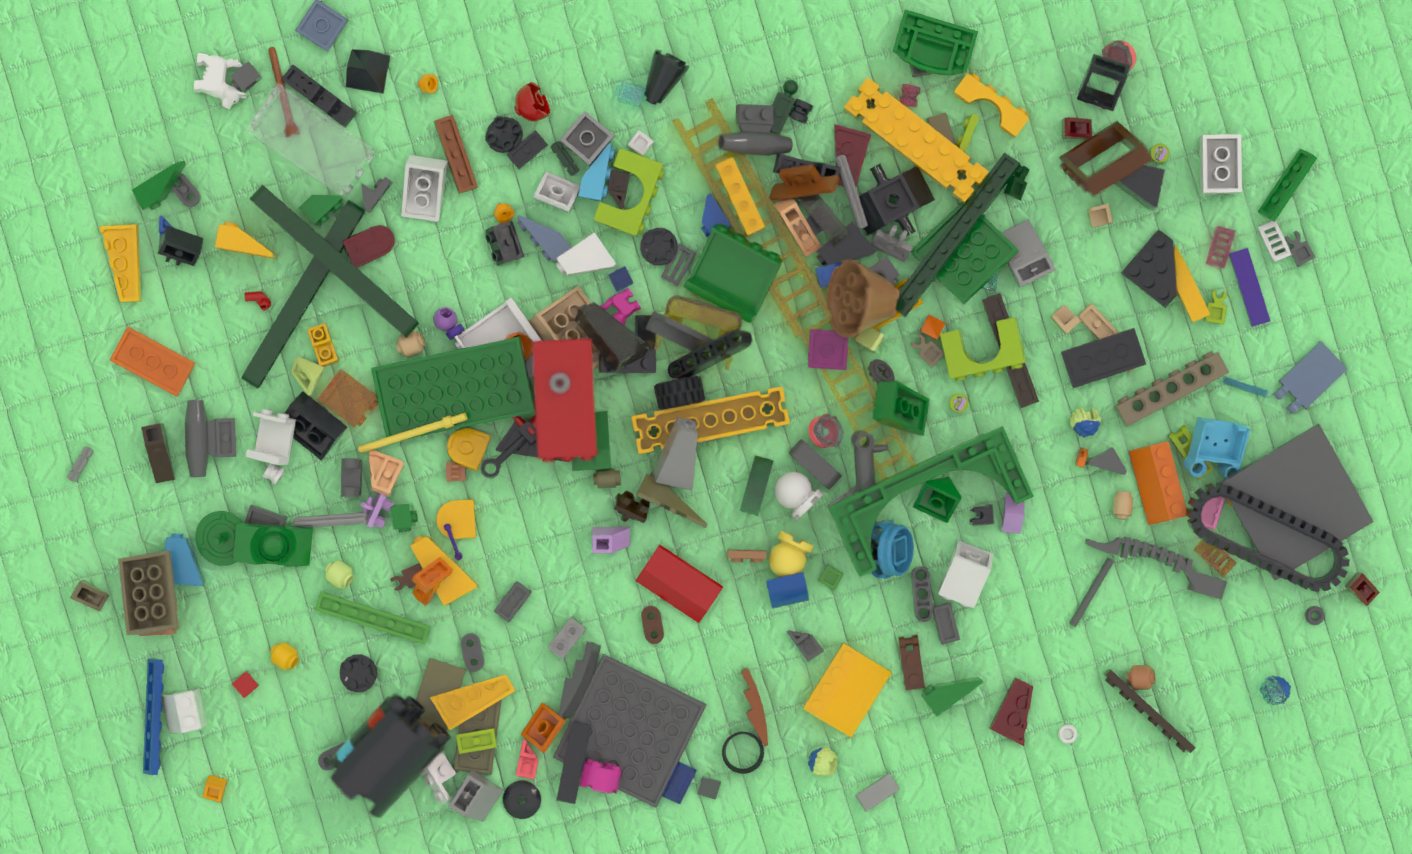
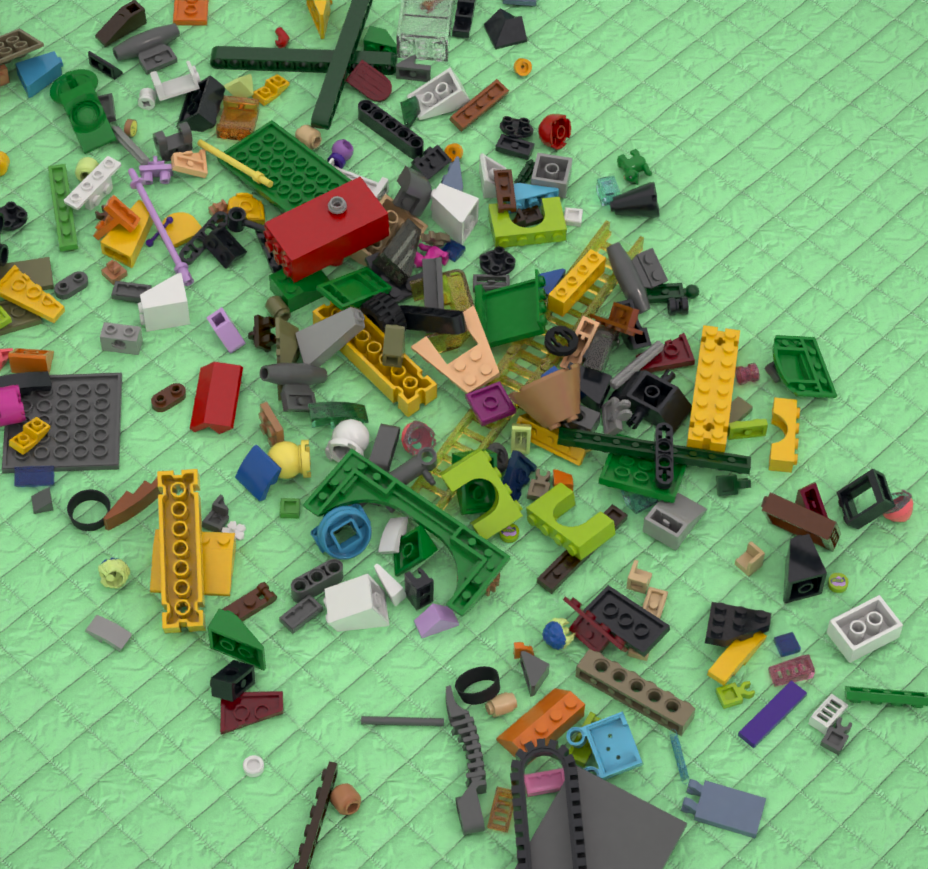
camera: 55 degrees right, 35 degrees down
green brick [390,503,418,533] -> none
dark grey slope [558,642,601,719] -> none
none -> yellow slope [9,417,51,455]
none -> white bracket [64,156,121,211]
none -> black slope [88,51,123,80]
none -> nougat tile [101,260,128,285]
none -> medium nougat tile [124,119,137,137]
none -> lavender bar [128,168,194,286]
none -> white slope [138,273,190,332]
none -> yellow brick [157,469,206,634]
none -> black beam [179,211,228,265]
none -> black bracket [203,226,247,269]
none -> black brick [210,660,255,702]
none -> white plant [222,521,246,541]
none -> dark grey plate [260,363,327,412]
none -> green slope [316,266,392,311]
none -> black beam [358,100,424,159]
none -> white slope [374,564,406,606]
none -> white slope [378,517,408,554]
none -> olive slope [382,324,405,368]
none -> dark grey brick [392,166,432,217]
none -> clear green tile [400,96,421,129]
none -> light nougat wing [411,305,500,394]
none -> dark tan plate [421,231,451,247]
none -> lime arch [439,448,523,540]
none -> black tyre [455,666,500,705]
none -> reddish brown plate [494,169,516,213]
none -> dark blue wing [502,450,537,501]
none -> black piece [544,326,578,357]
none -> dark red bracket [563,596,629,653]
none -> green animal [617,149,652,185]
none -> black beam [654,422,674,490]
none -> clear blue tile [773,632,801,658]

